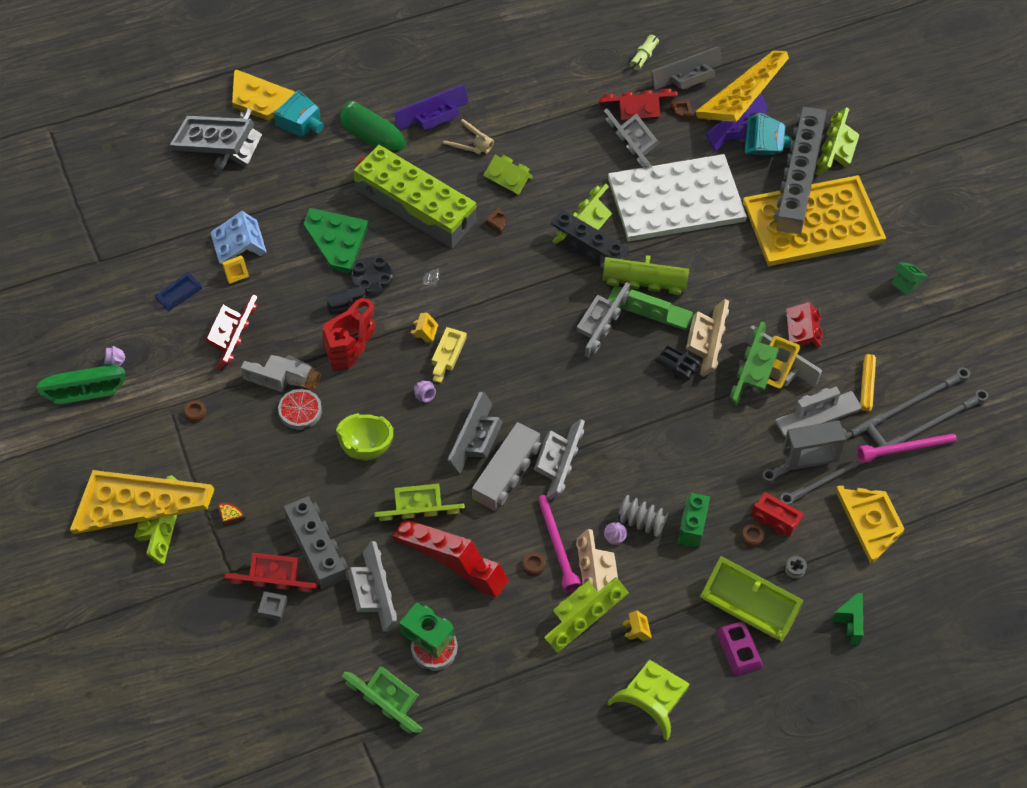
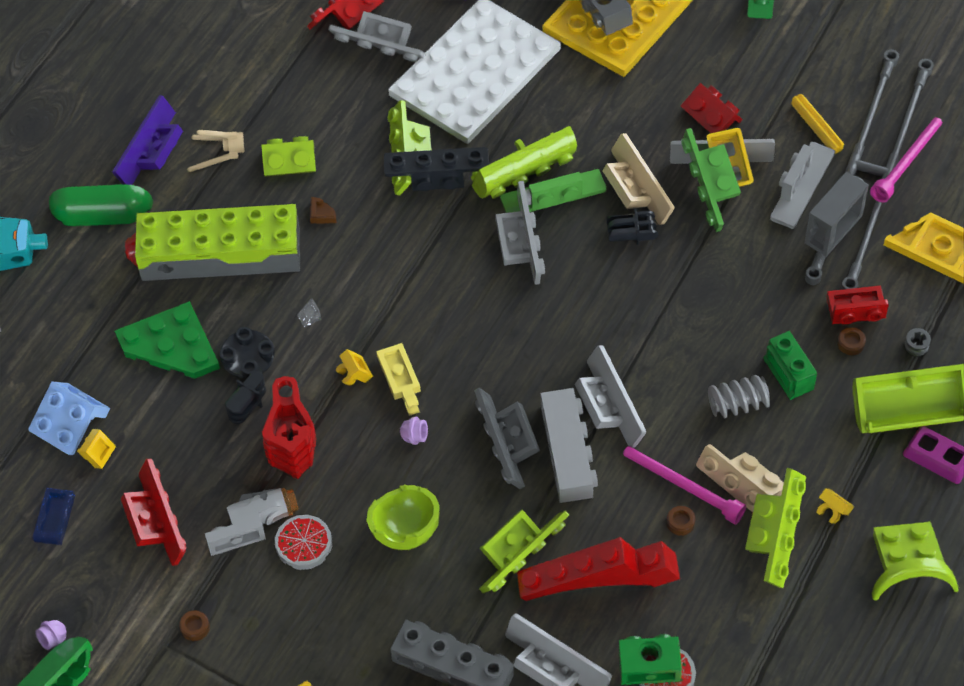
camera: 35 degrees left, 0 degrees up
lavender plate [604,522,627,545] -> none

